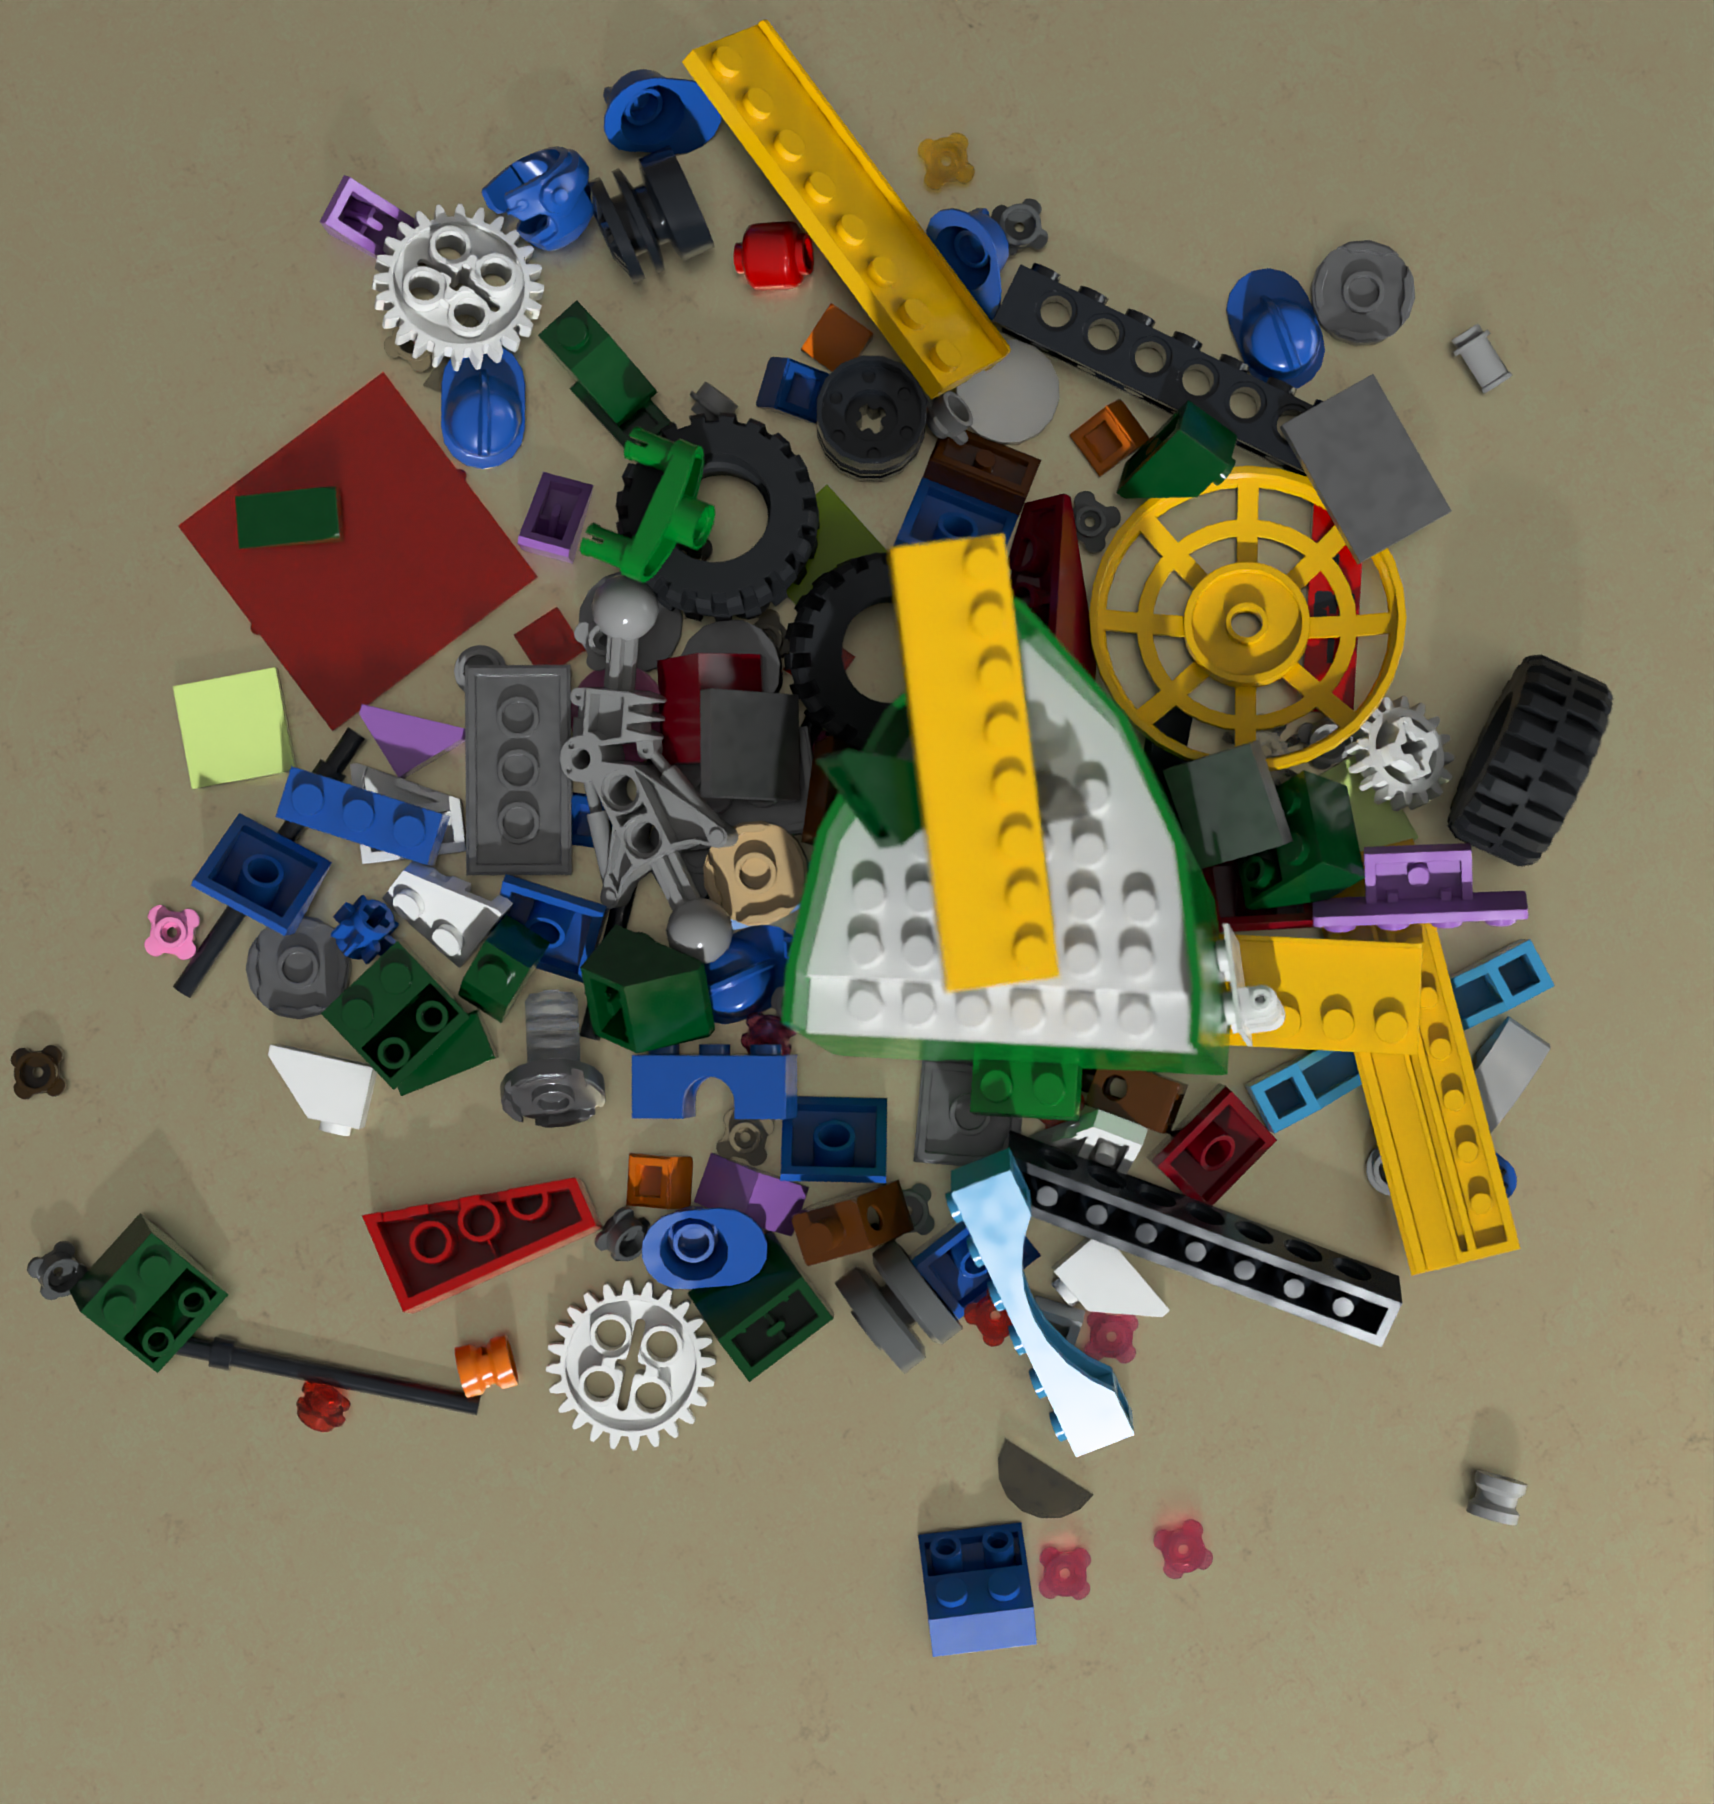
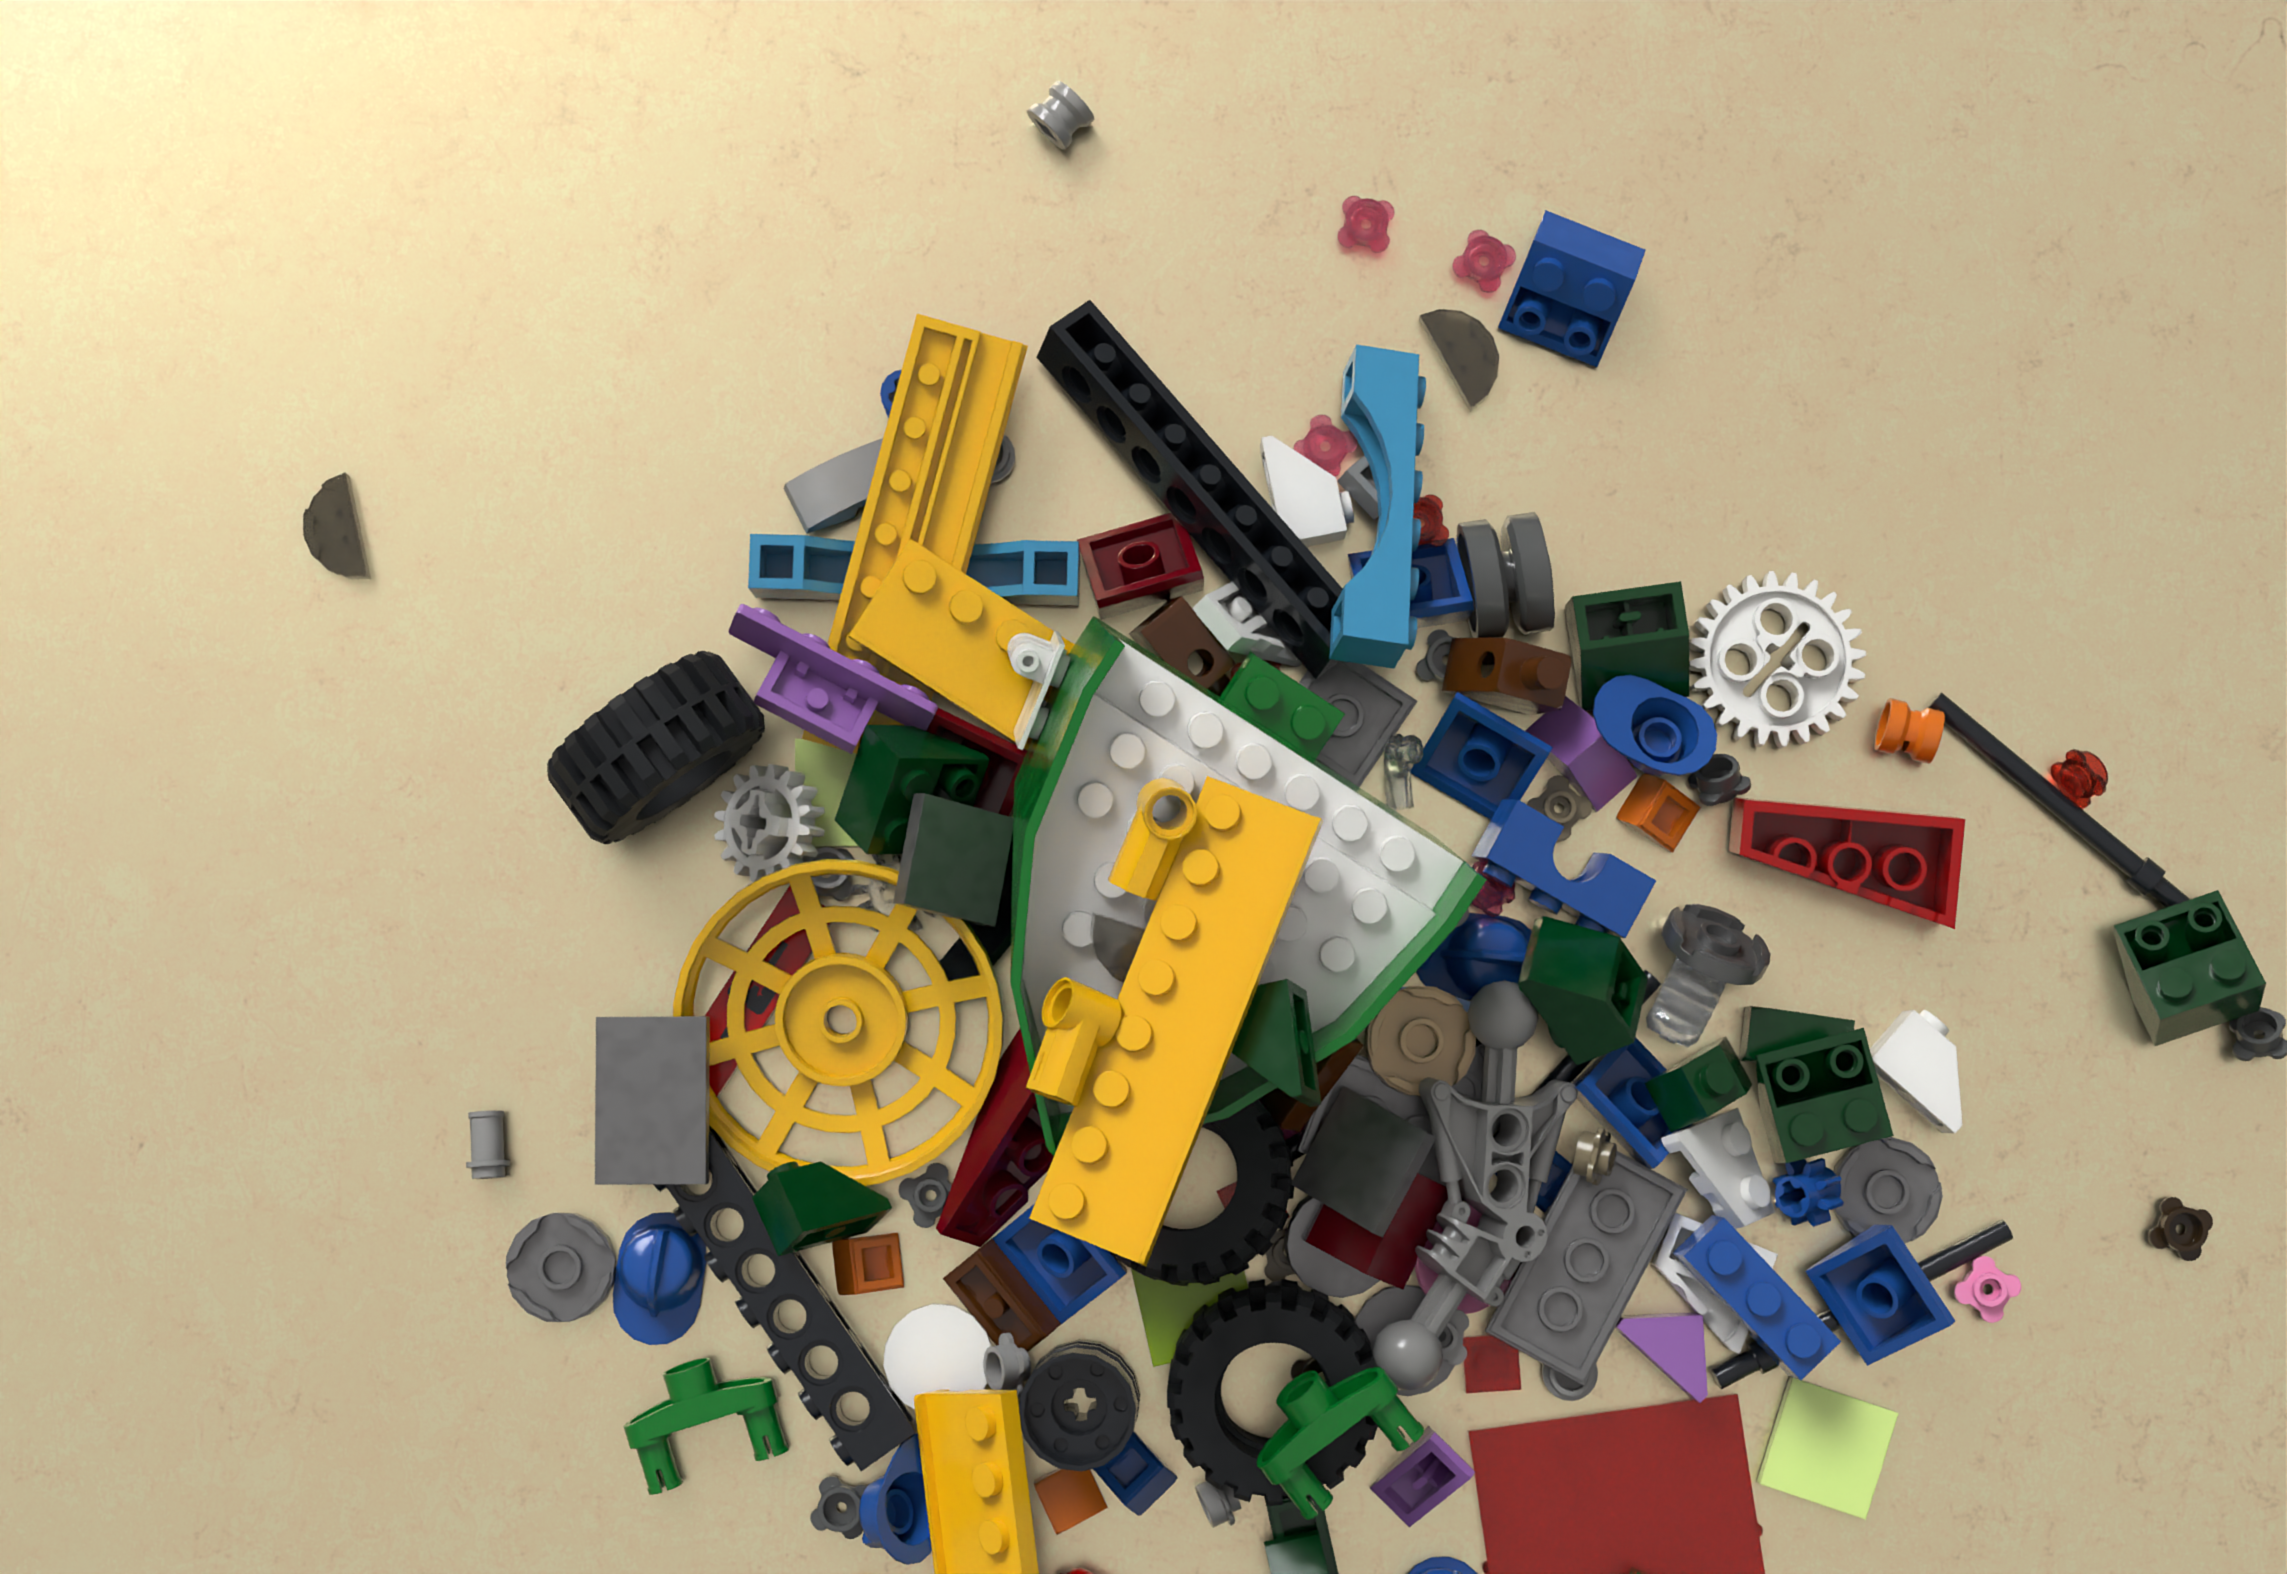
camera: 150 degrees left, 5 degrees down
none -> green connector [623,1358,789,1495]
none -> yellow piece [1026,977,1121,1107]
none -> yellow piece [1108,778,1197,901]
none -> clear arm [1383,734,1423,810]
none -> dark tan plate [1573,1128,1617,1186]

